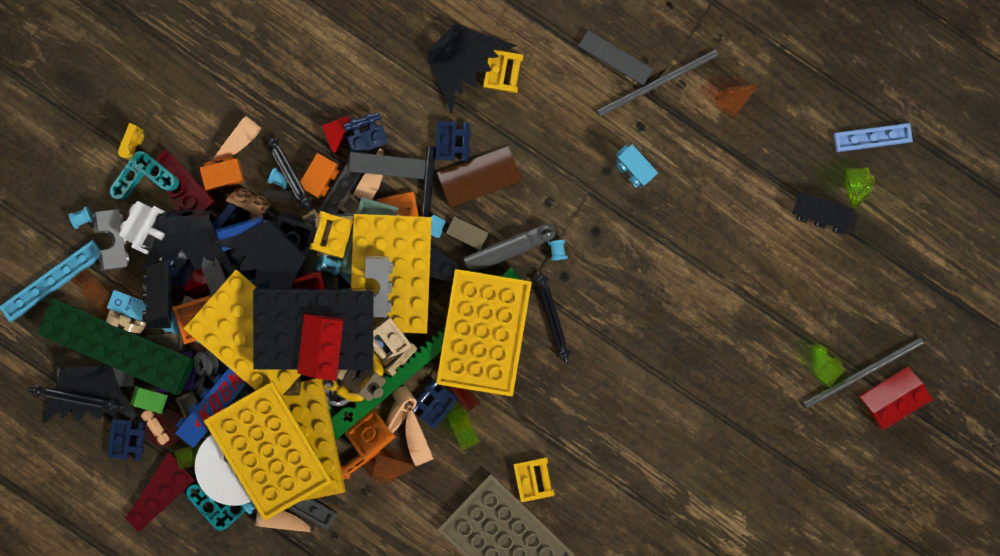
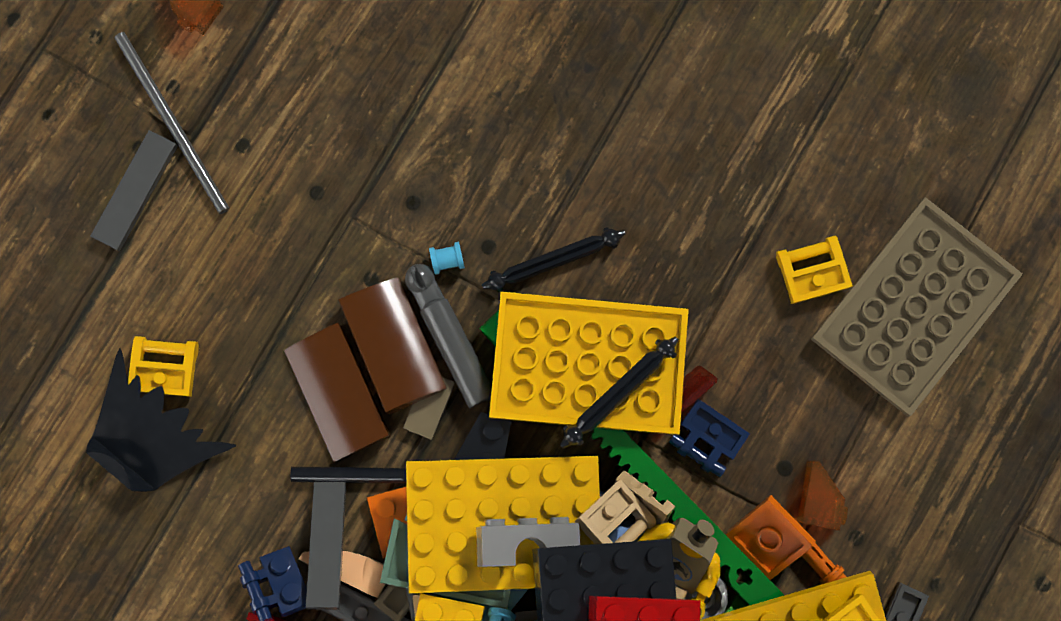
camera: 95 degrees left, 5 degrees down
light nougat piece [385,386,417,433] -> none
light nougat piece [406,409,434,466] -> none
medium azure slope [431,215,446,238] -> none
dark blue plate [436,121,471,161] -> none
clear neon green slope [446,406,480,450] -> none
medium azure brick [616,144,658,189] -> none
none -> reddish brown slope [338,278,447,414]
none -> black wheel [560,336,679,448]

